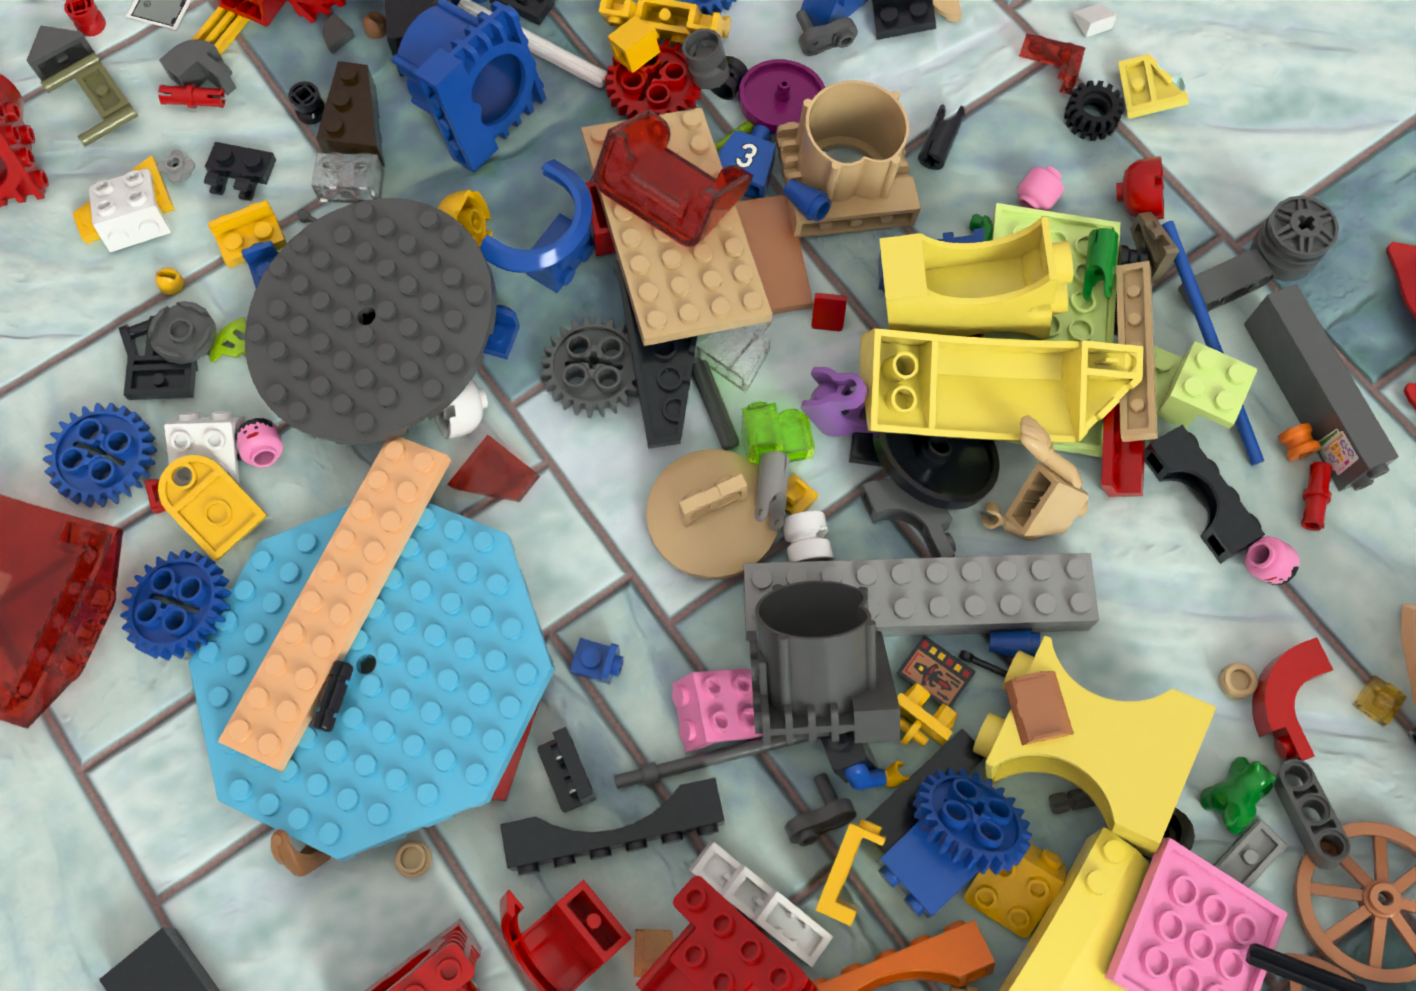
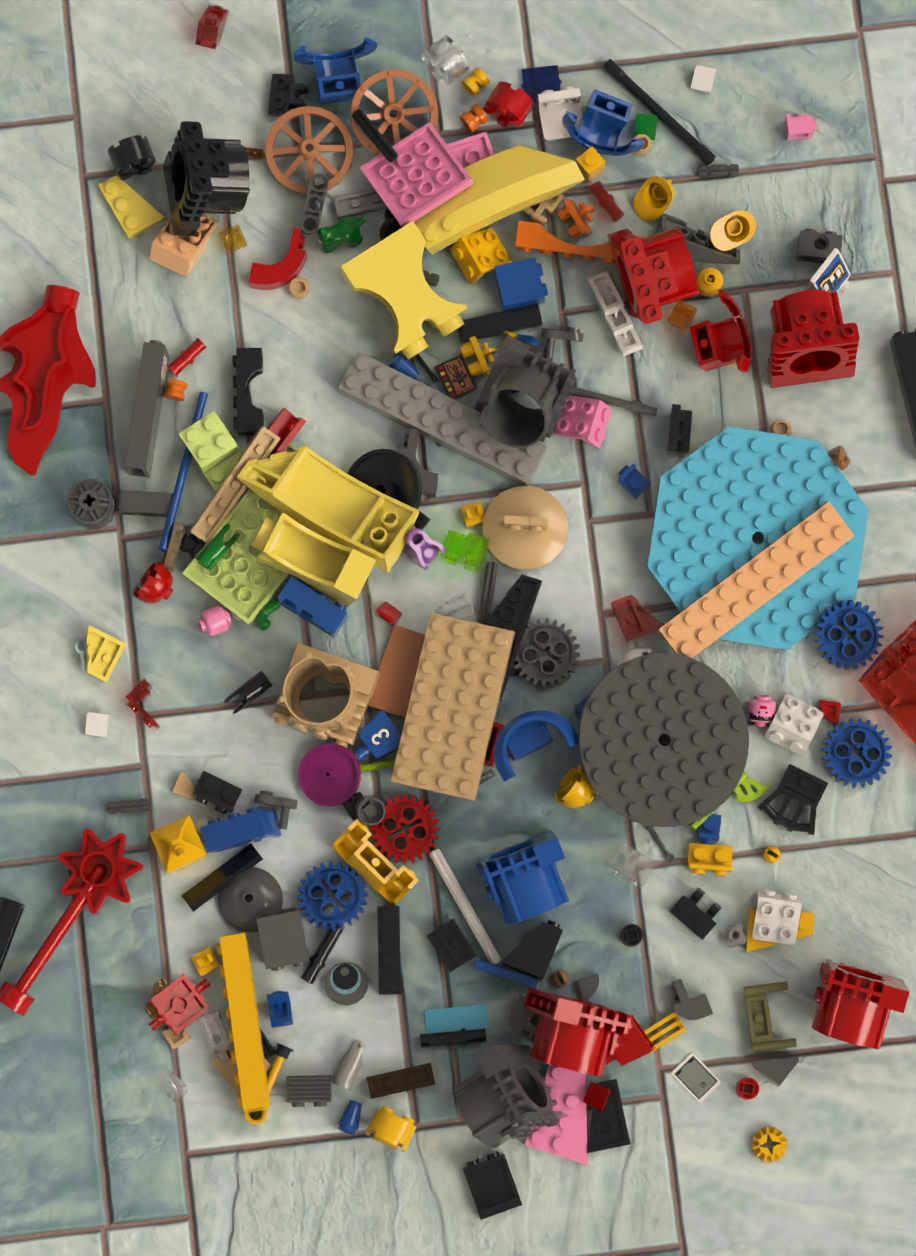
camera: 150 degrees left, 10 degrees up
dark grey tile [148,301,217,364] -> none
red pin [158,84,225,109] -> none
yellow tile [158,455,268,561] -> none
black axle [311,661,354,732] -> none
dark brown wedge [316,61,385,167] -> none
black arch [500,778,725,876] -> none
clear red windscreen [593,109,754,247] -> none
yellow brick [607,15,660,73] -> none
light grey piece [755,451,790,531] -> none
white wheel [782,511,834,562] -> none
blue cone [783,179,832,222] -> none
yellow panel [815,819,887,926] -> none
blue gear [913,767,1032,875] -> none
tan torso [981,415,1088,541] -> none
nougat piece [1004,671,1074,746] -> none
black tyre [1064,80,1125,141] -> none
bright pink head [1245,536,1300,585] -> none

